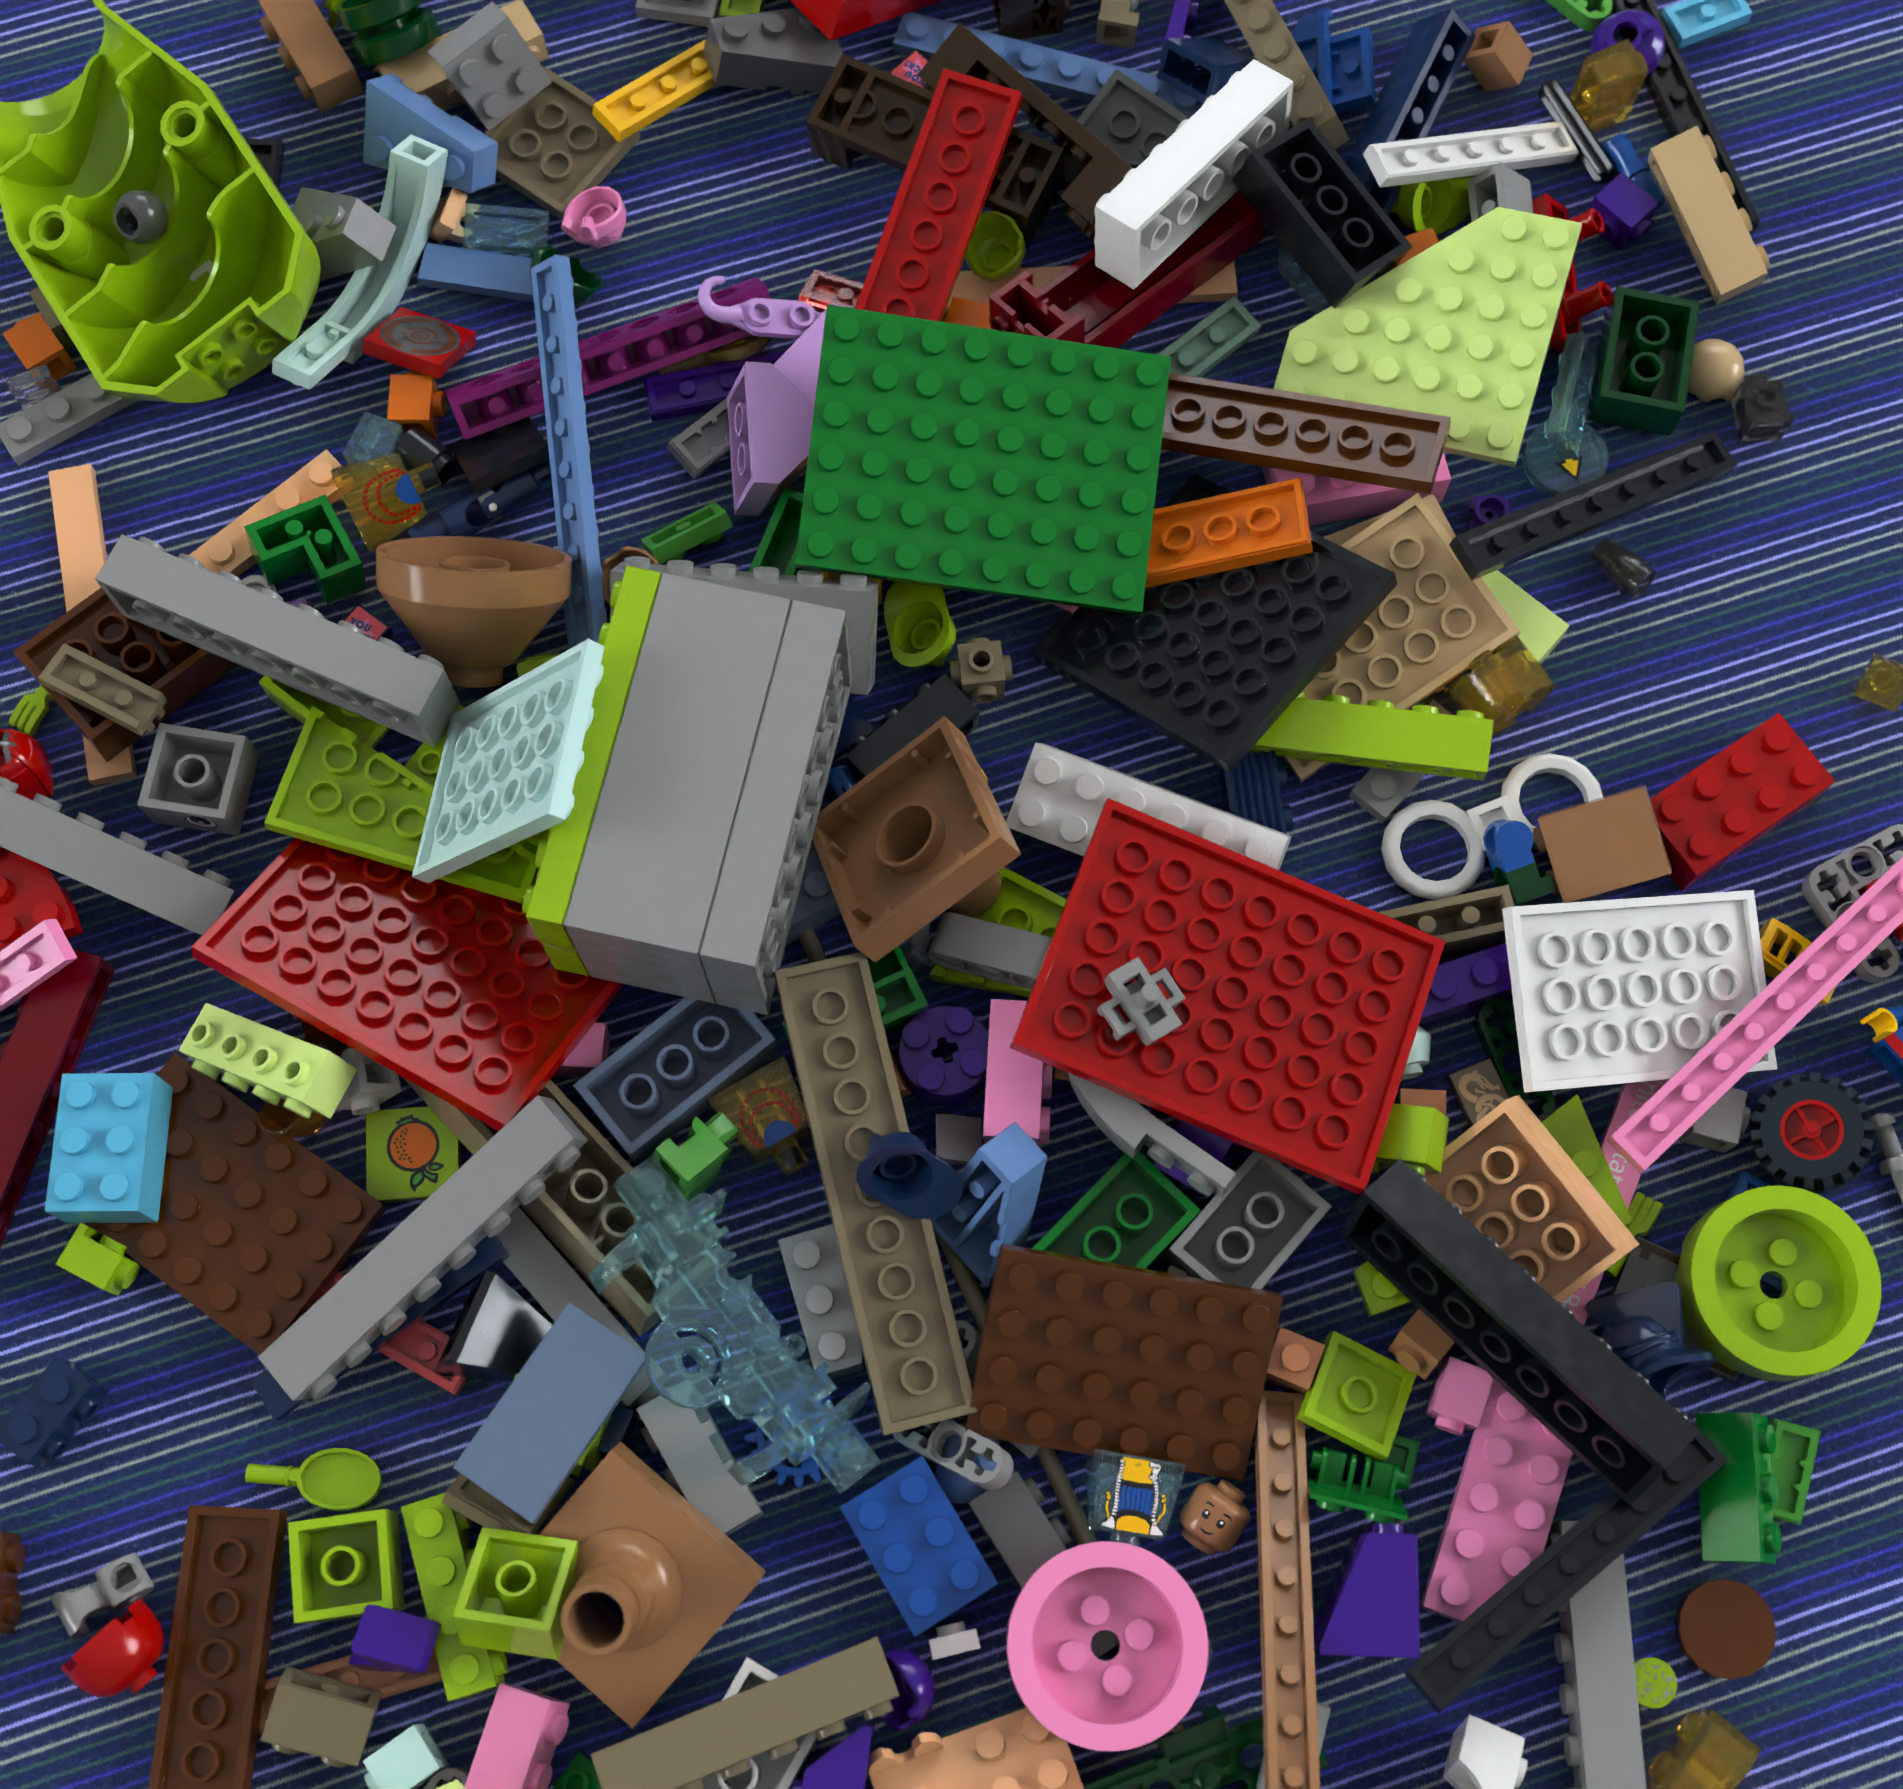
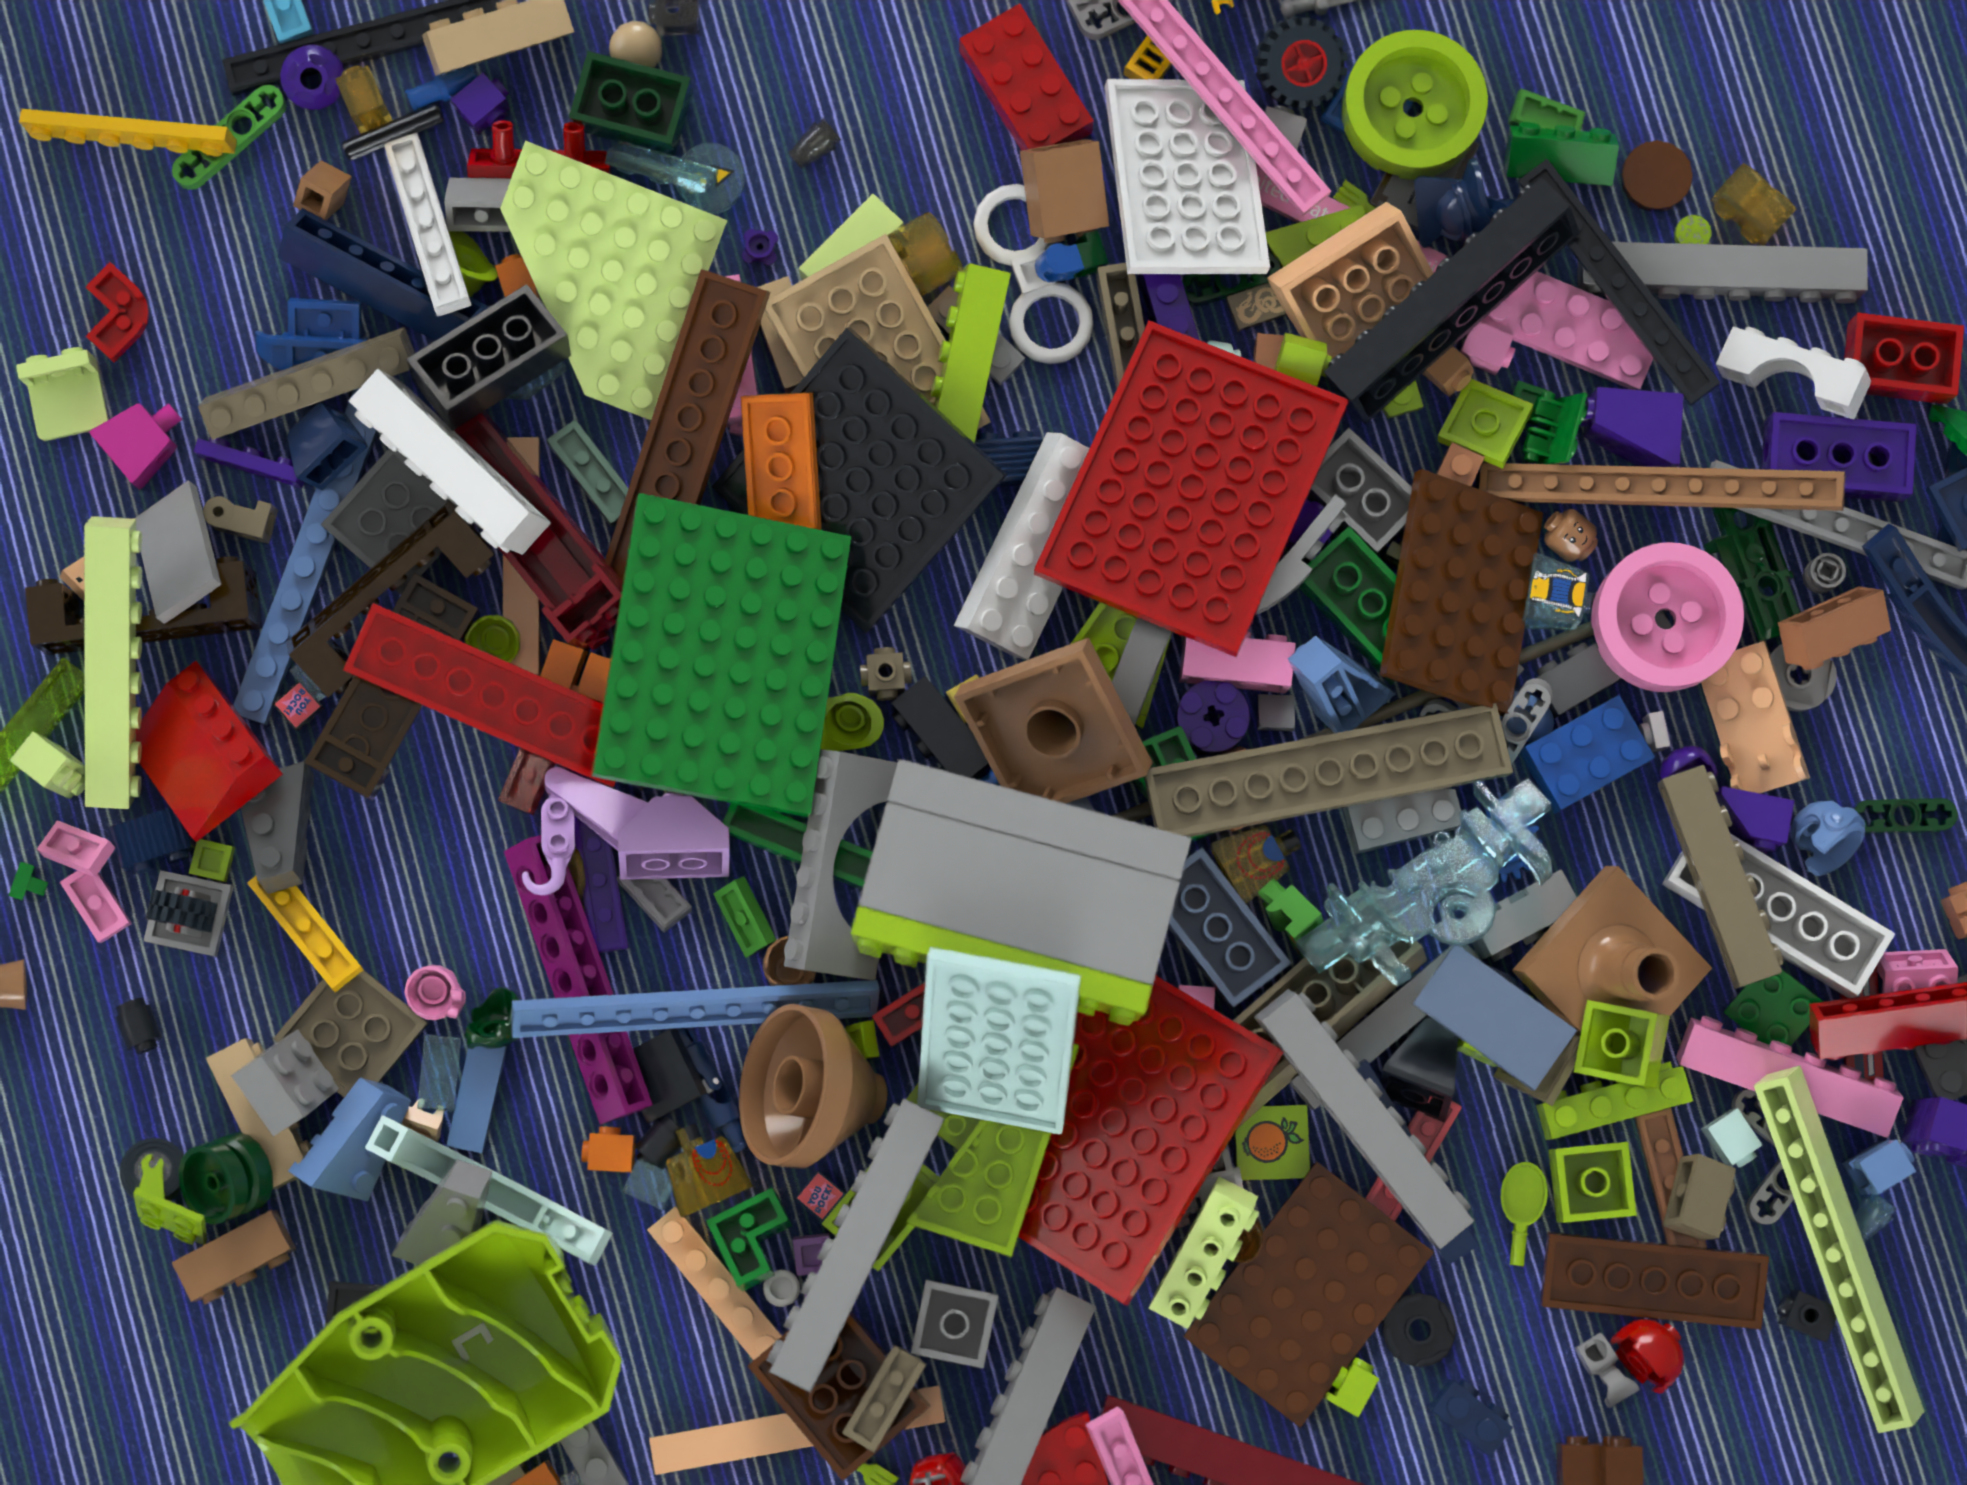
camera: 90 degrees left, 10 degrees up
medium azure brick [45,1073,173,1223] -> none
dark grey piece [113,190,169,245] -> none
dark purple slope [348,1605,441,1673] -> none
tile [362,307,477,379] -> none
dark blue piece [856,1132,963,1219] -> none
light grey piece [1097,957,1185,1046] -> none
black plate [1449,431,1737,581] -> none
none -> black tile [1382,1293,1456,1367]

